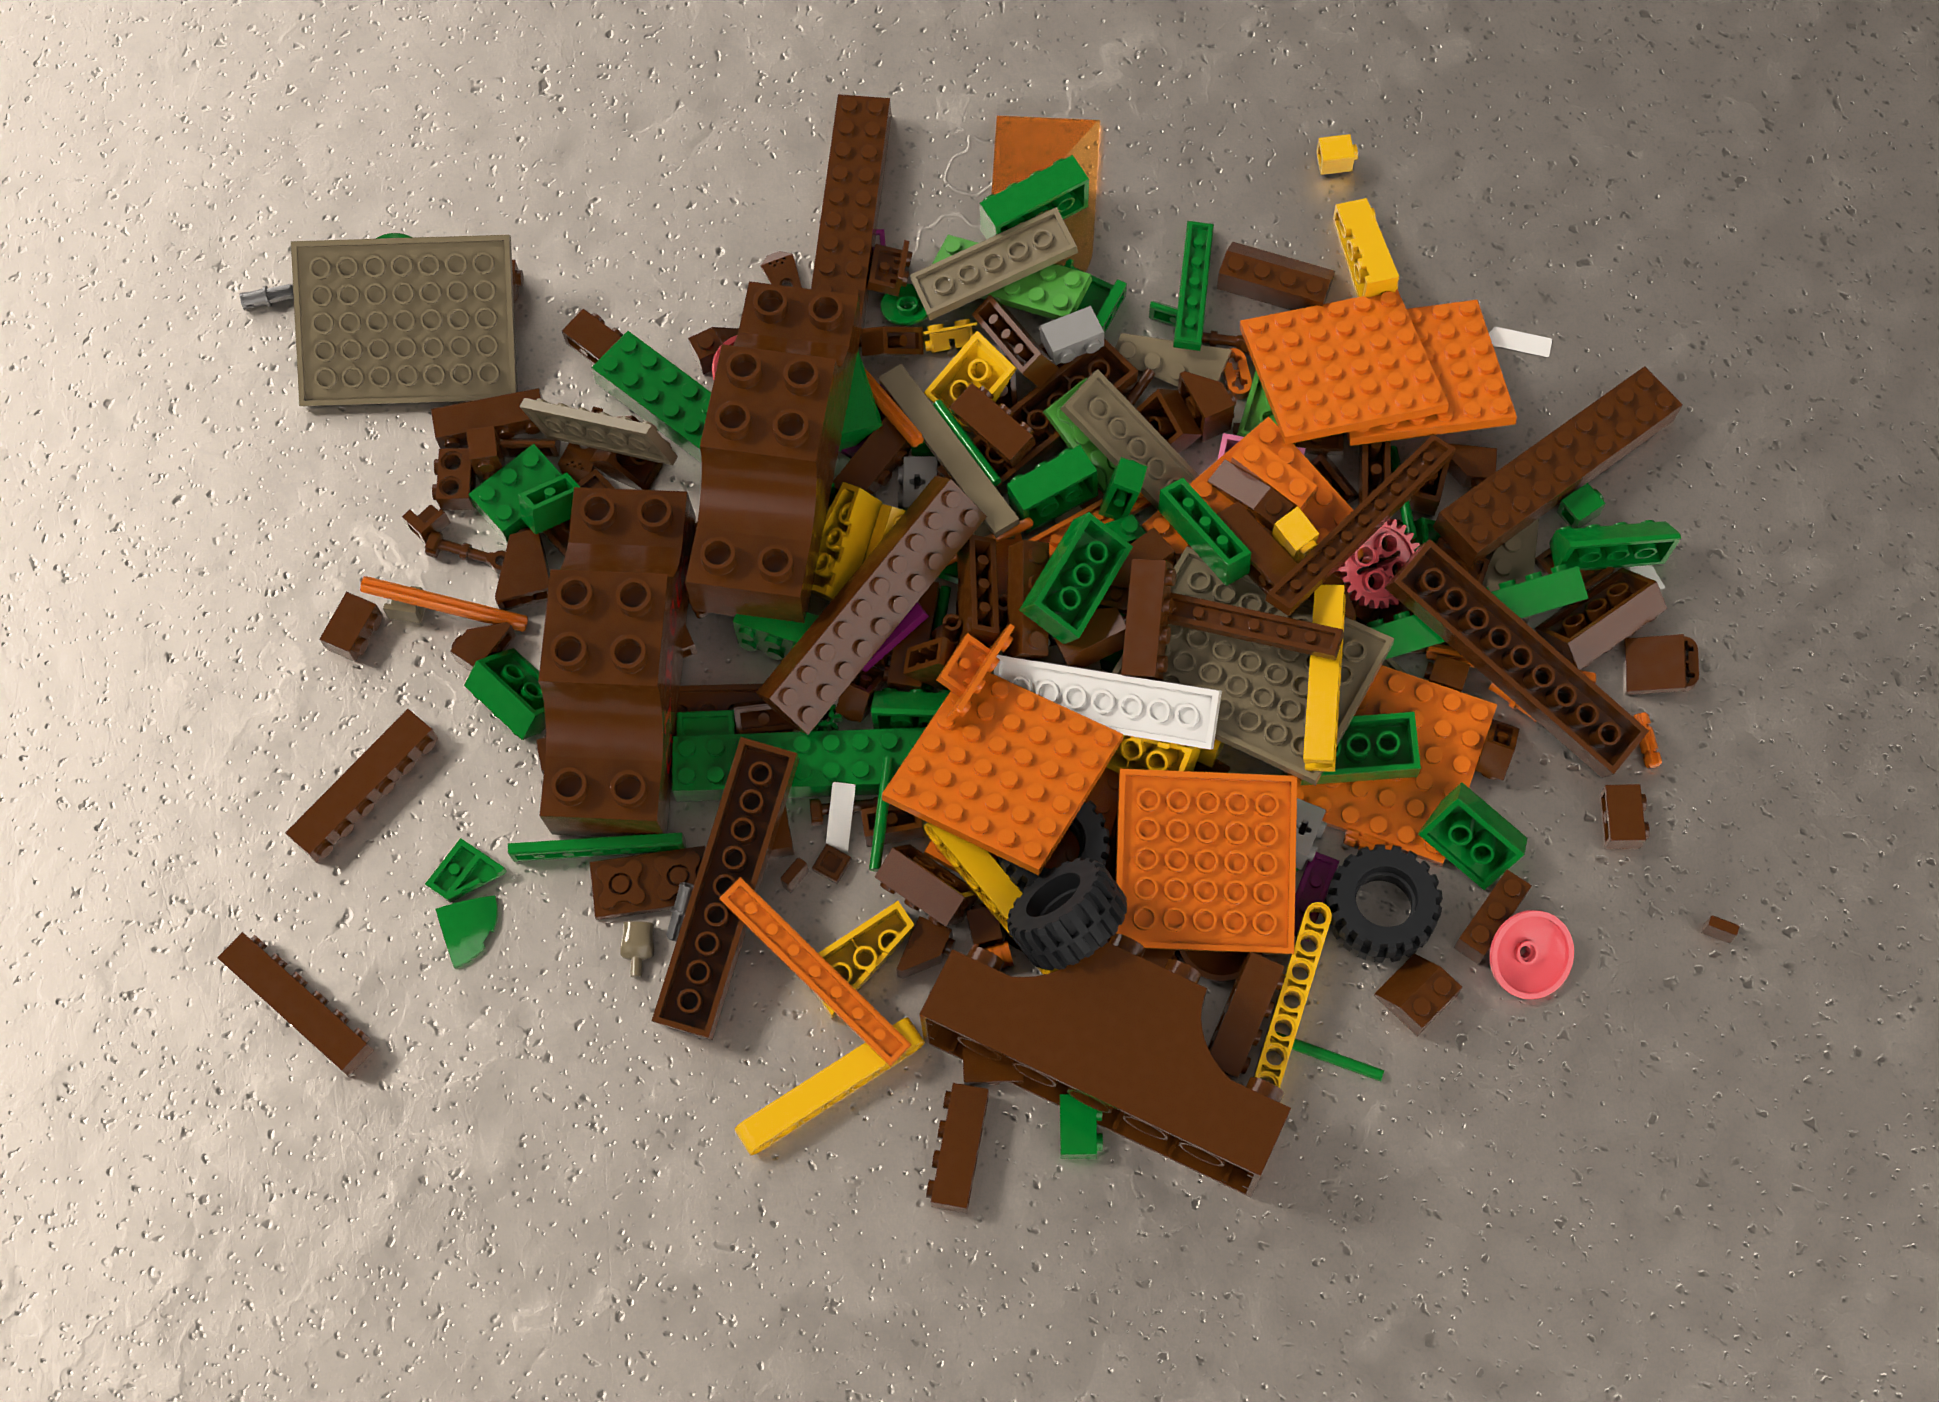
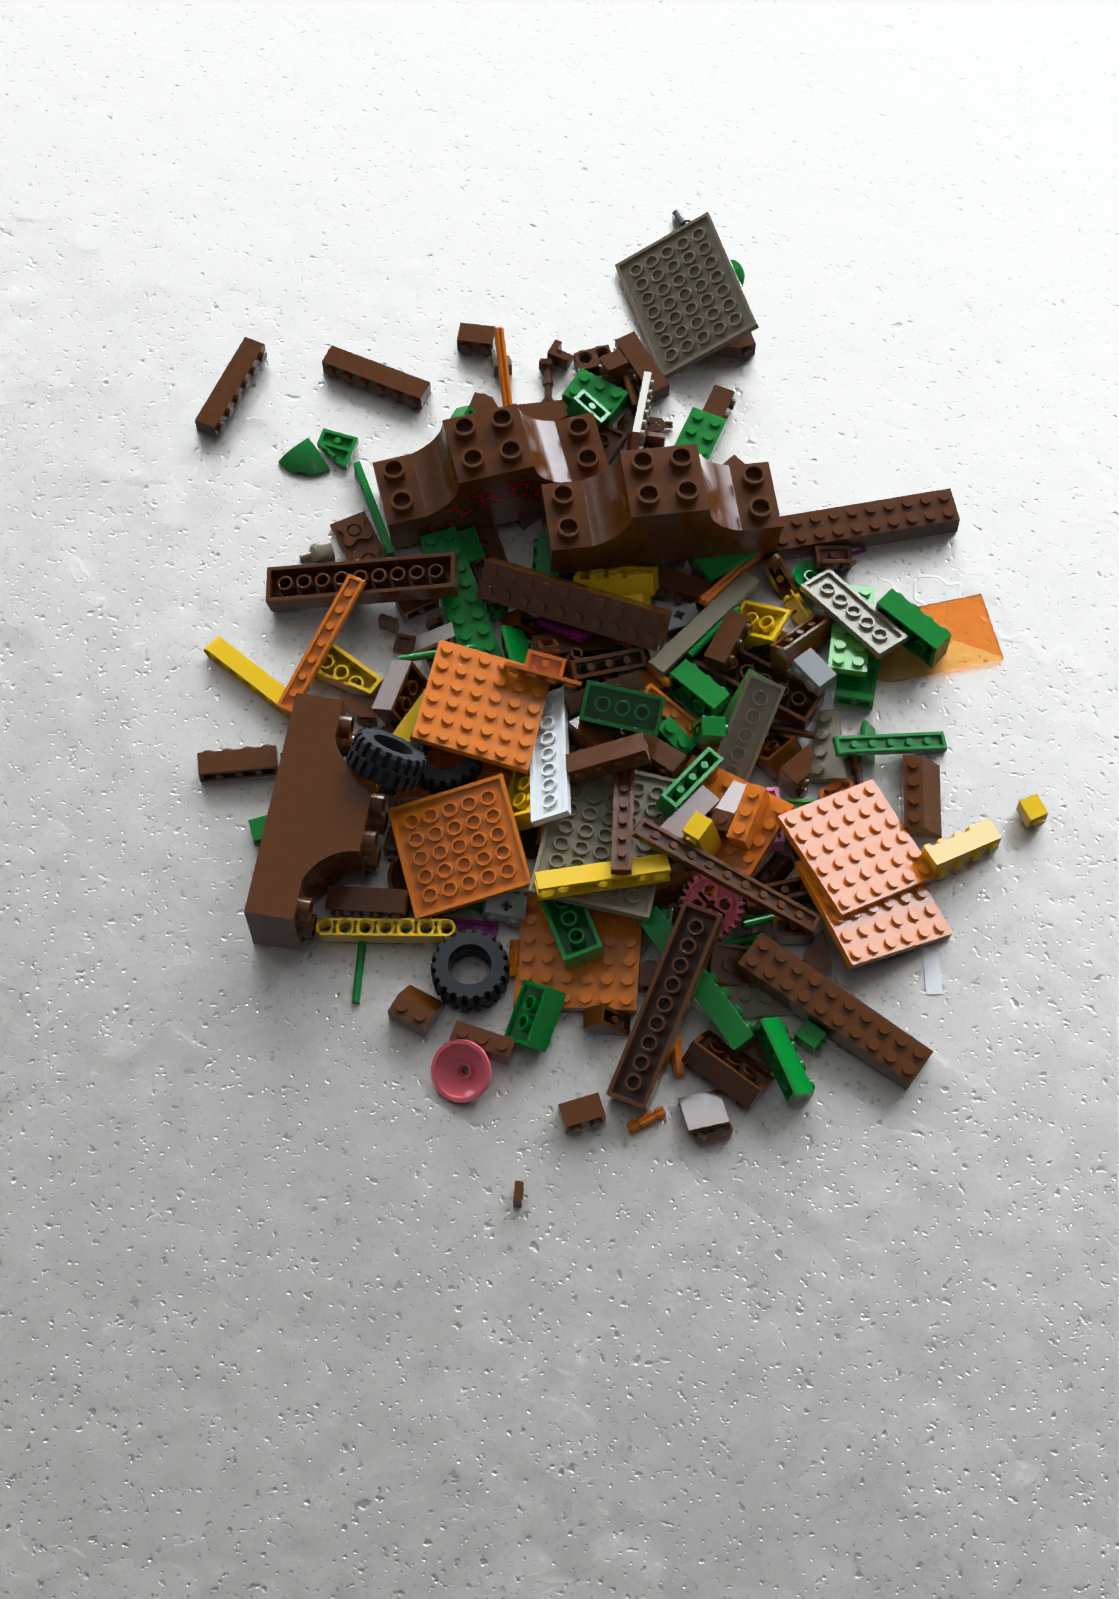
camera: 70 degrees right, 5 degrees down
reddish brown piece [760,251,802,288] -> none

